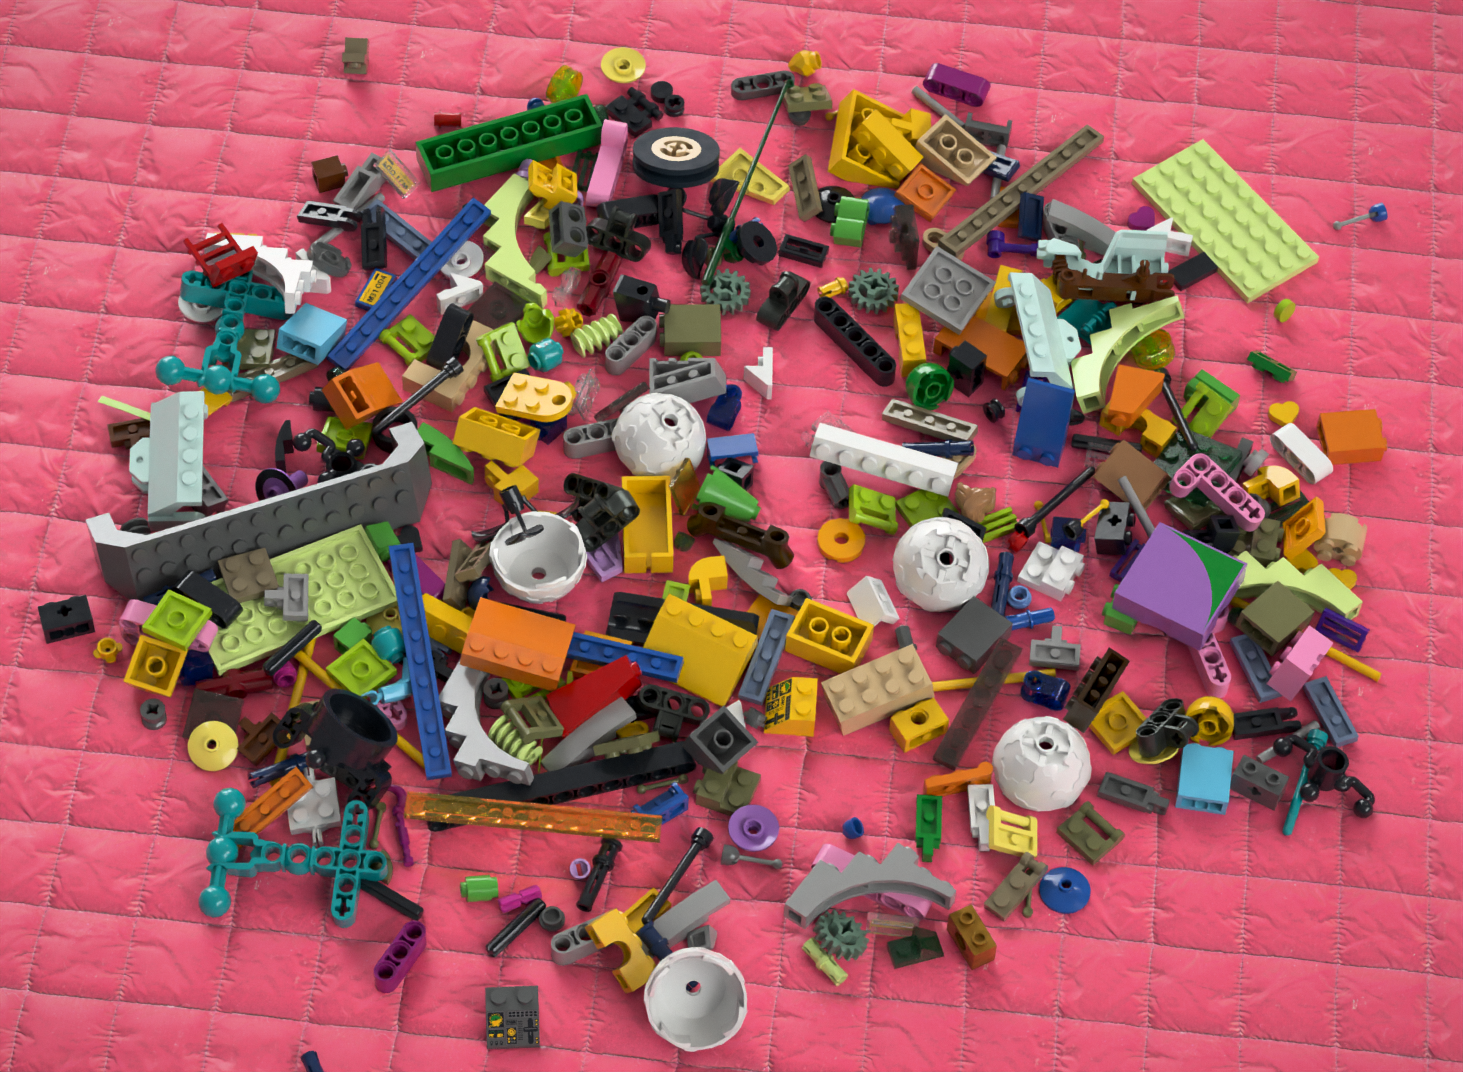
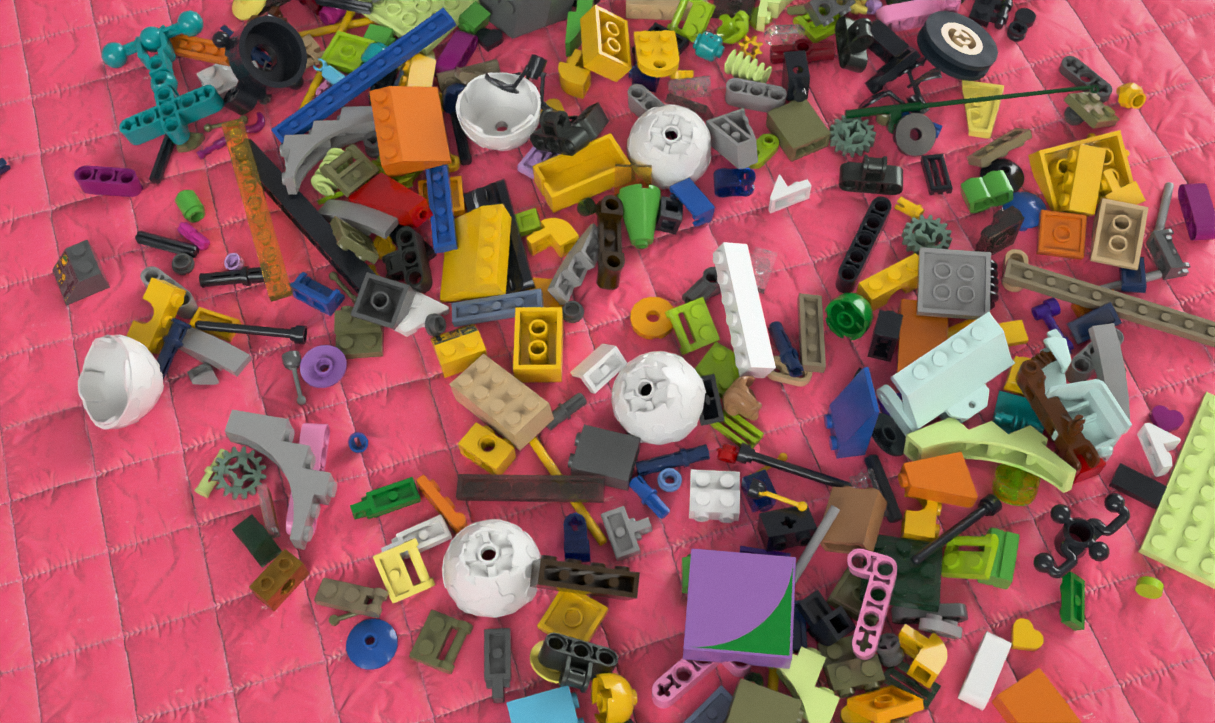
camera: 70 degrees right, 5 degrees up
none -> black wheel [1033,493,1130,578]

